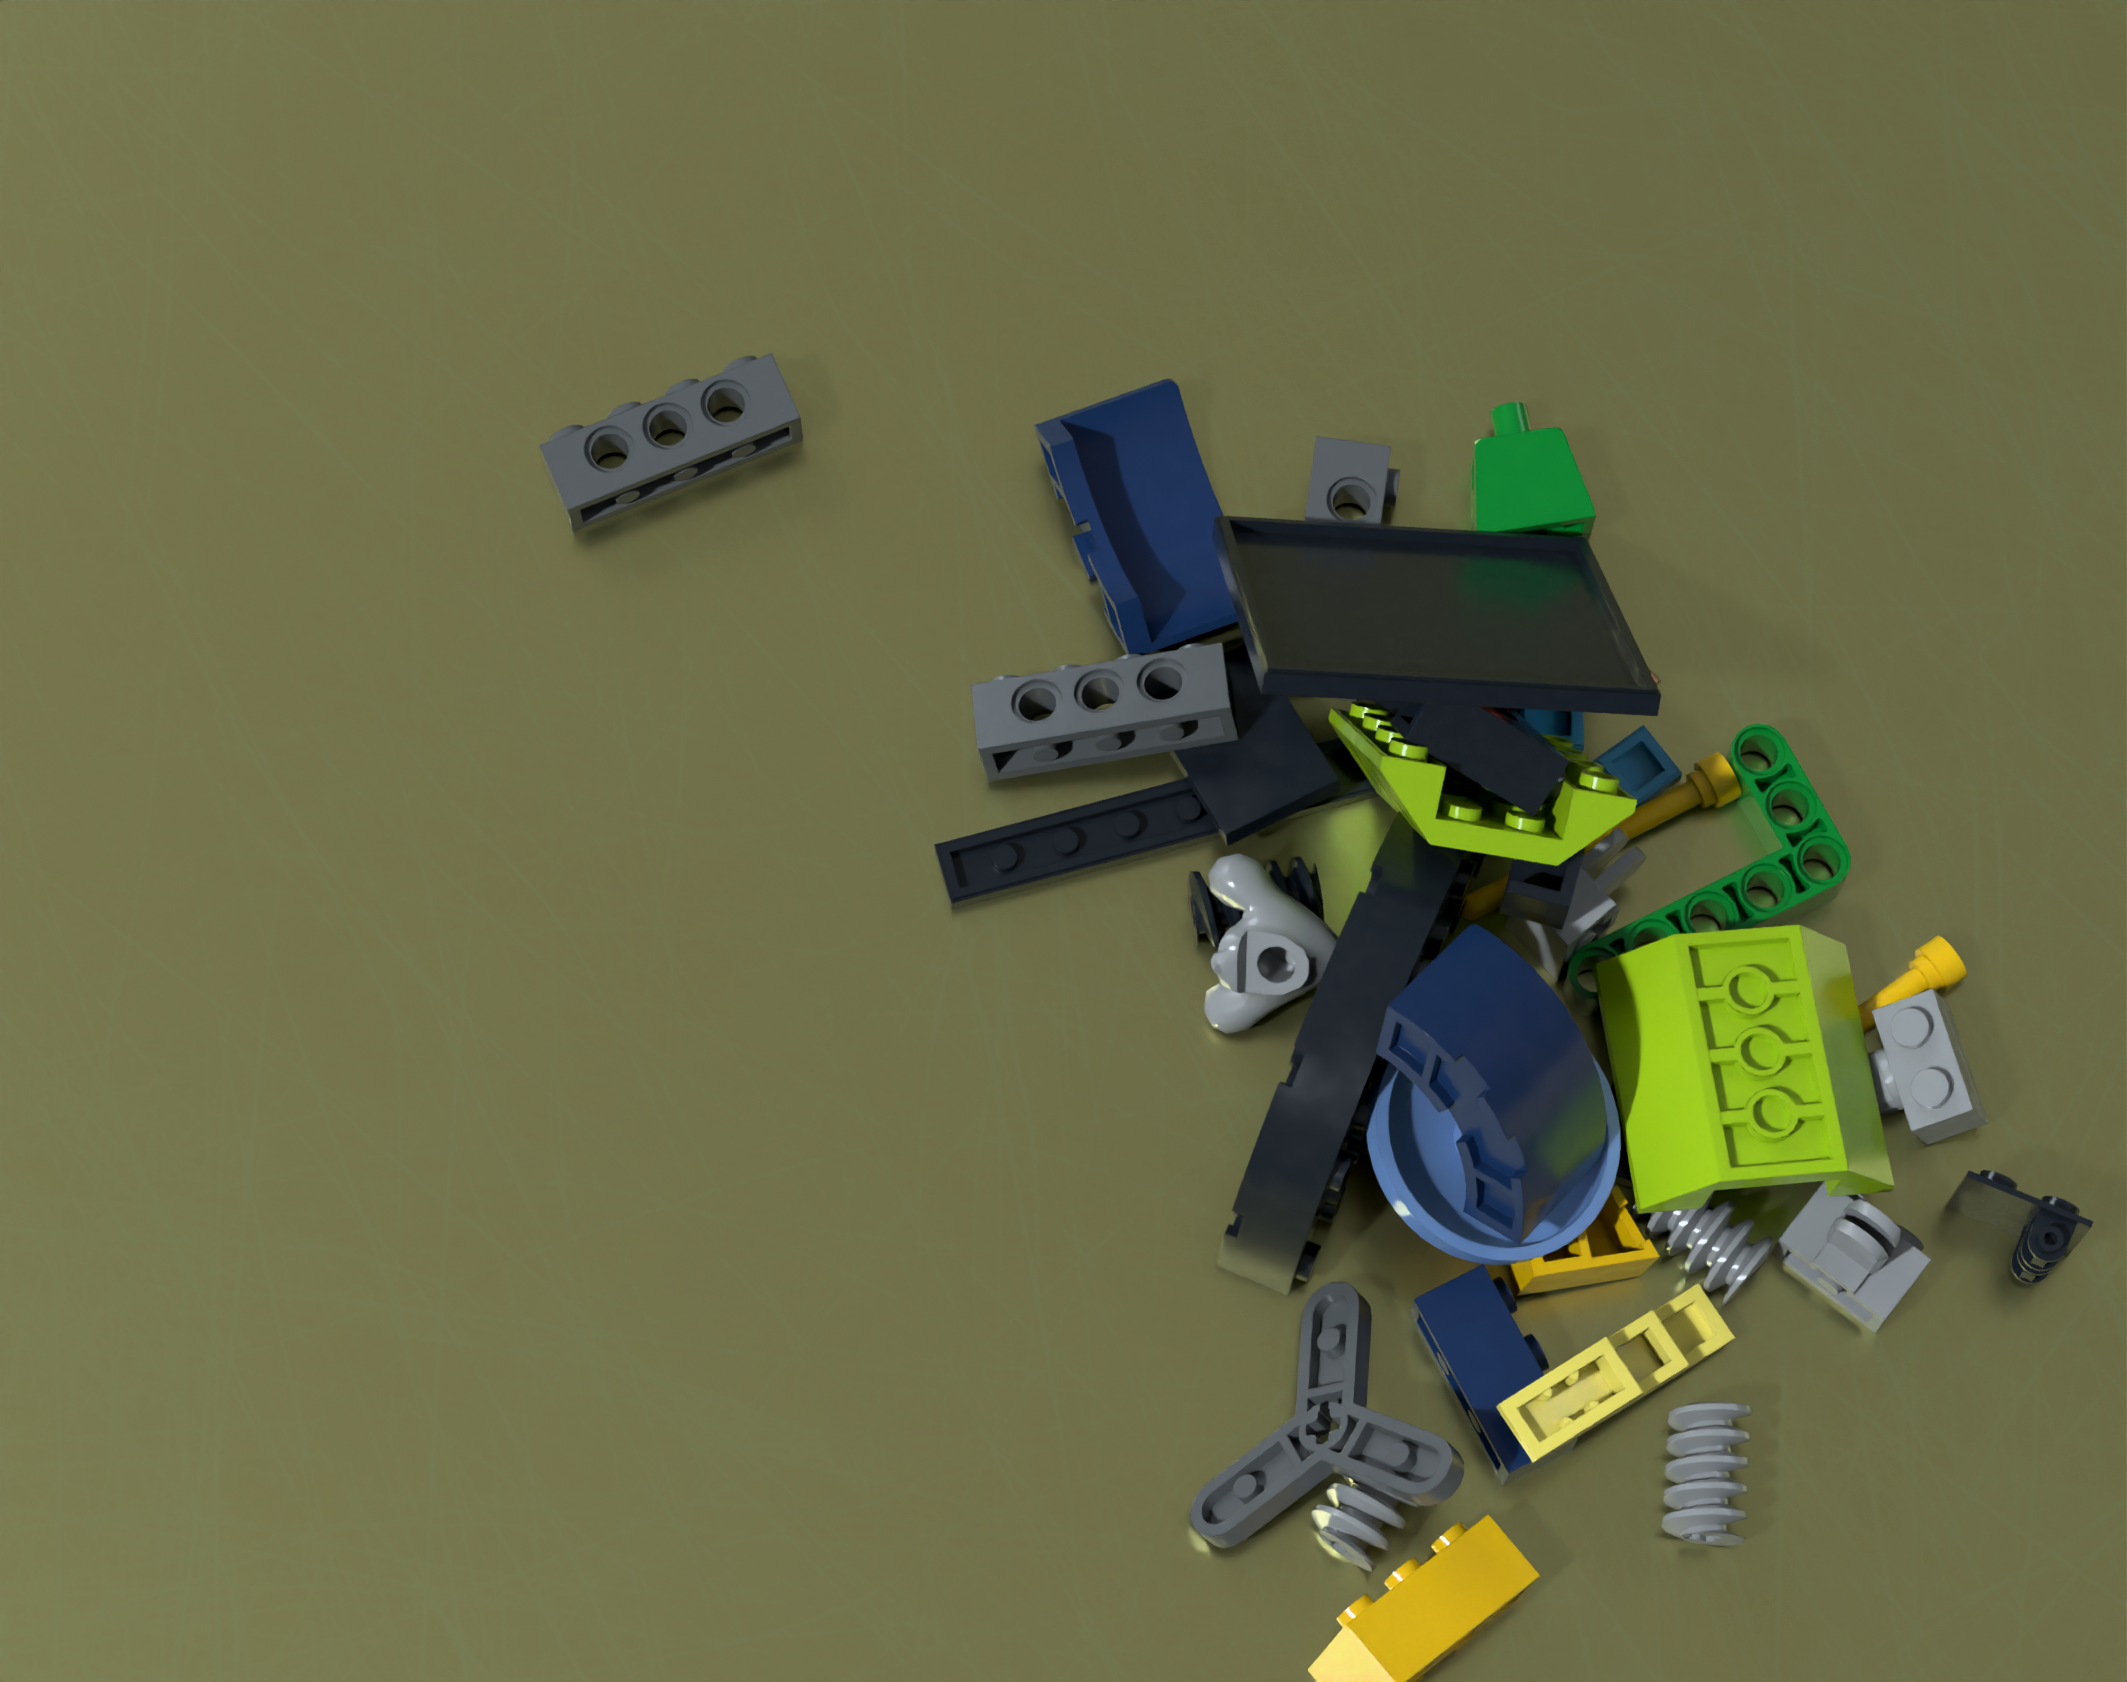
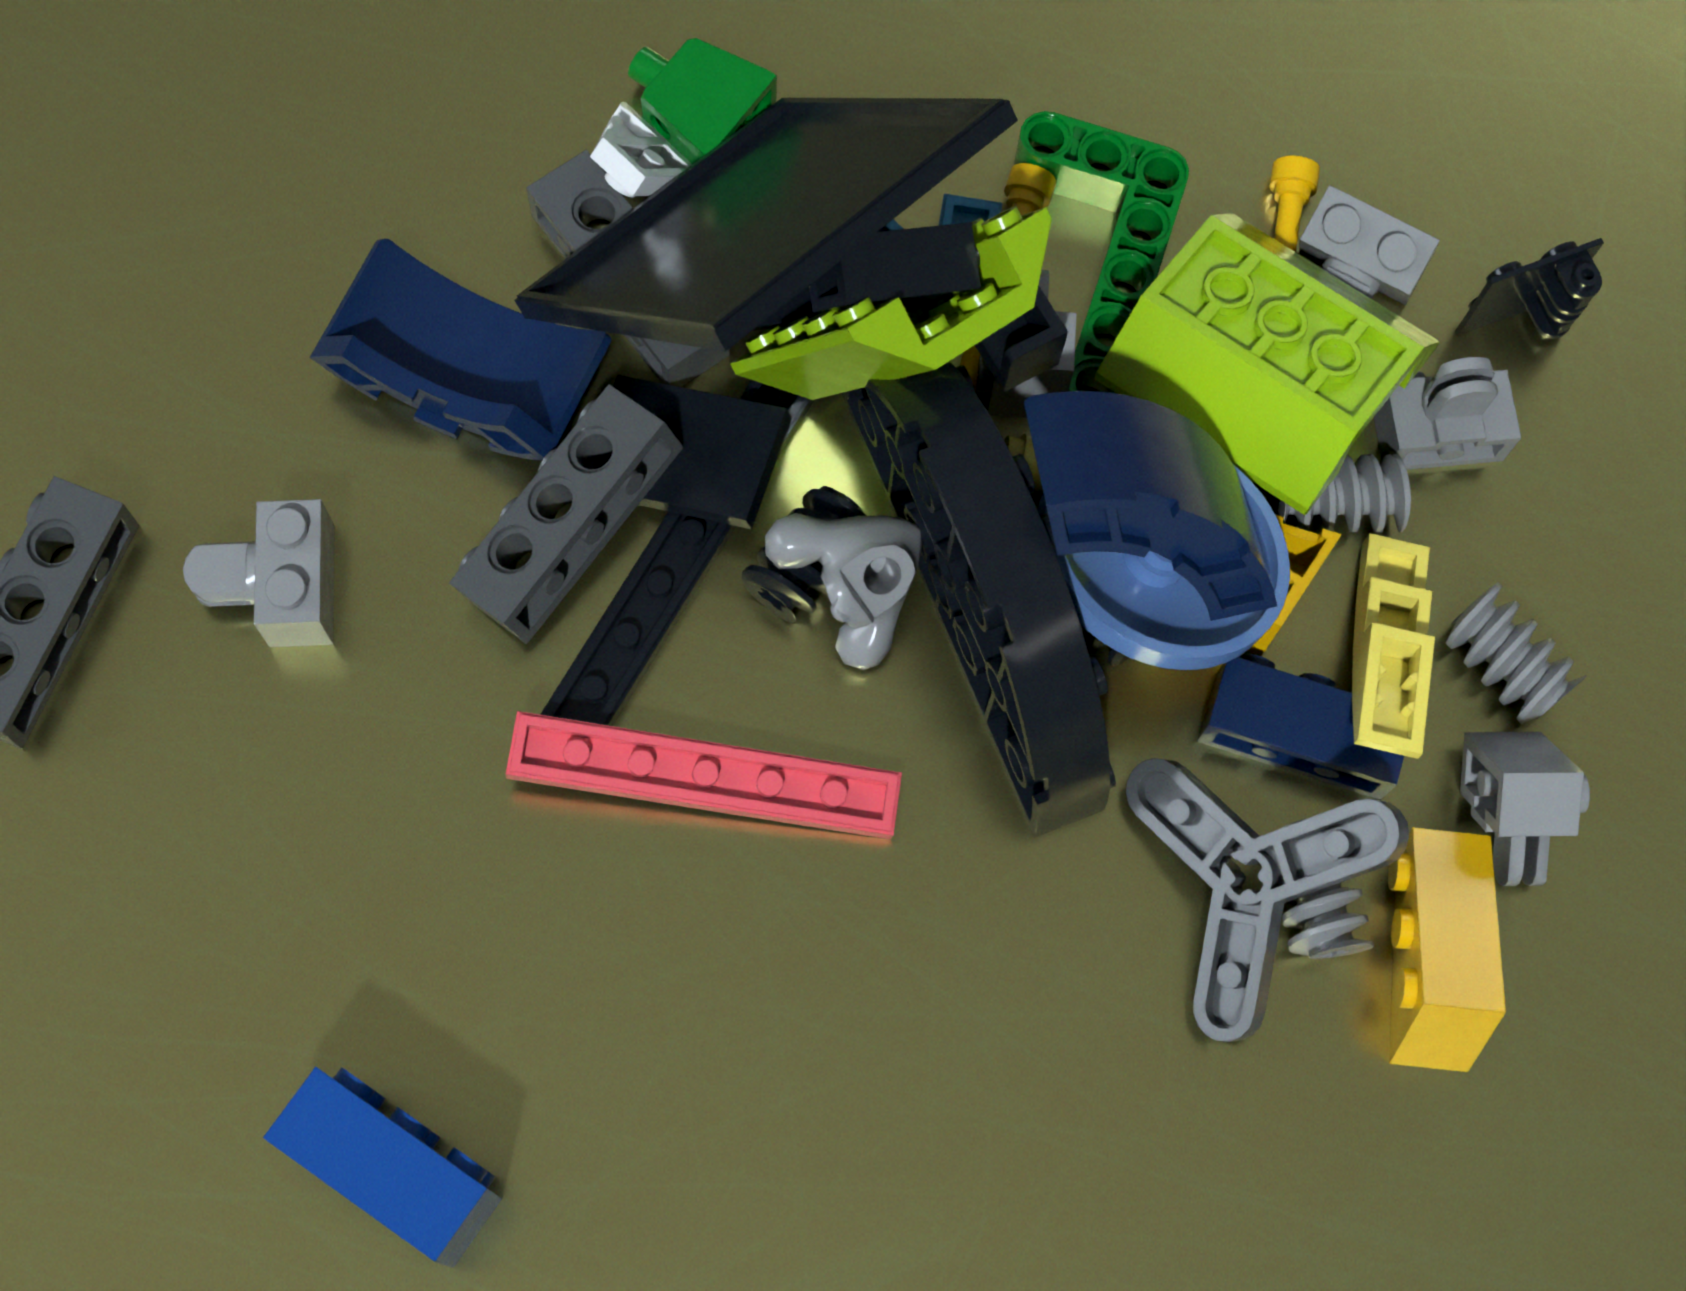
camera: 50 degrees left, 0 degrees up
none -> light grey brick [183,499,335,647]
none -> blue brick [263,1067,502,1268]
none -> coral tile [506,711,902,839]
none -> white wing [590,102,692,198]
none -> light grey brick [1460,732,1590,886]

